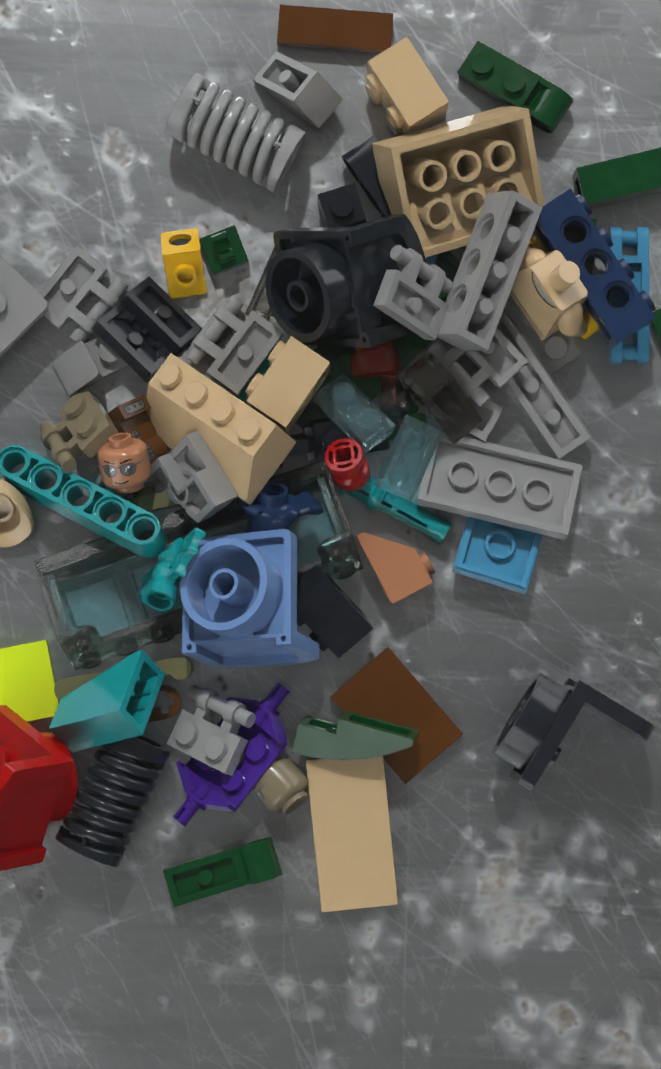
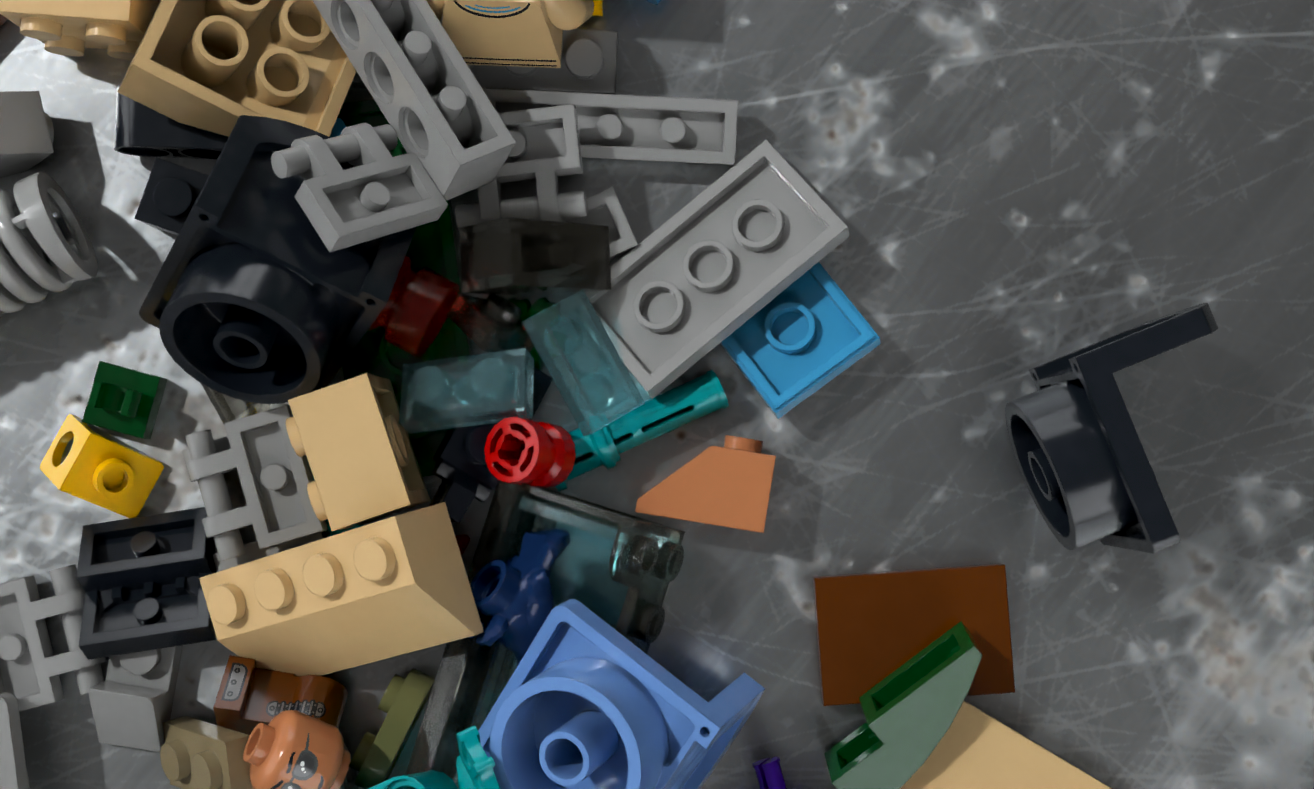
camera: 50 degrees left, 0 degrees up
light grey slope [148,430,238,523] -> none
black brick [297,563,374,659] -> none

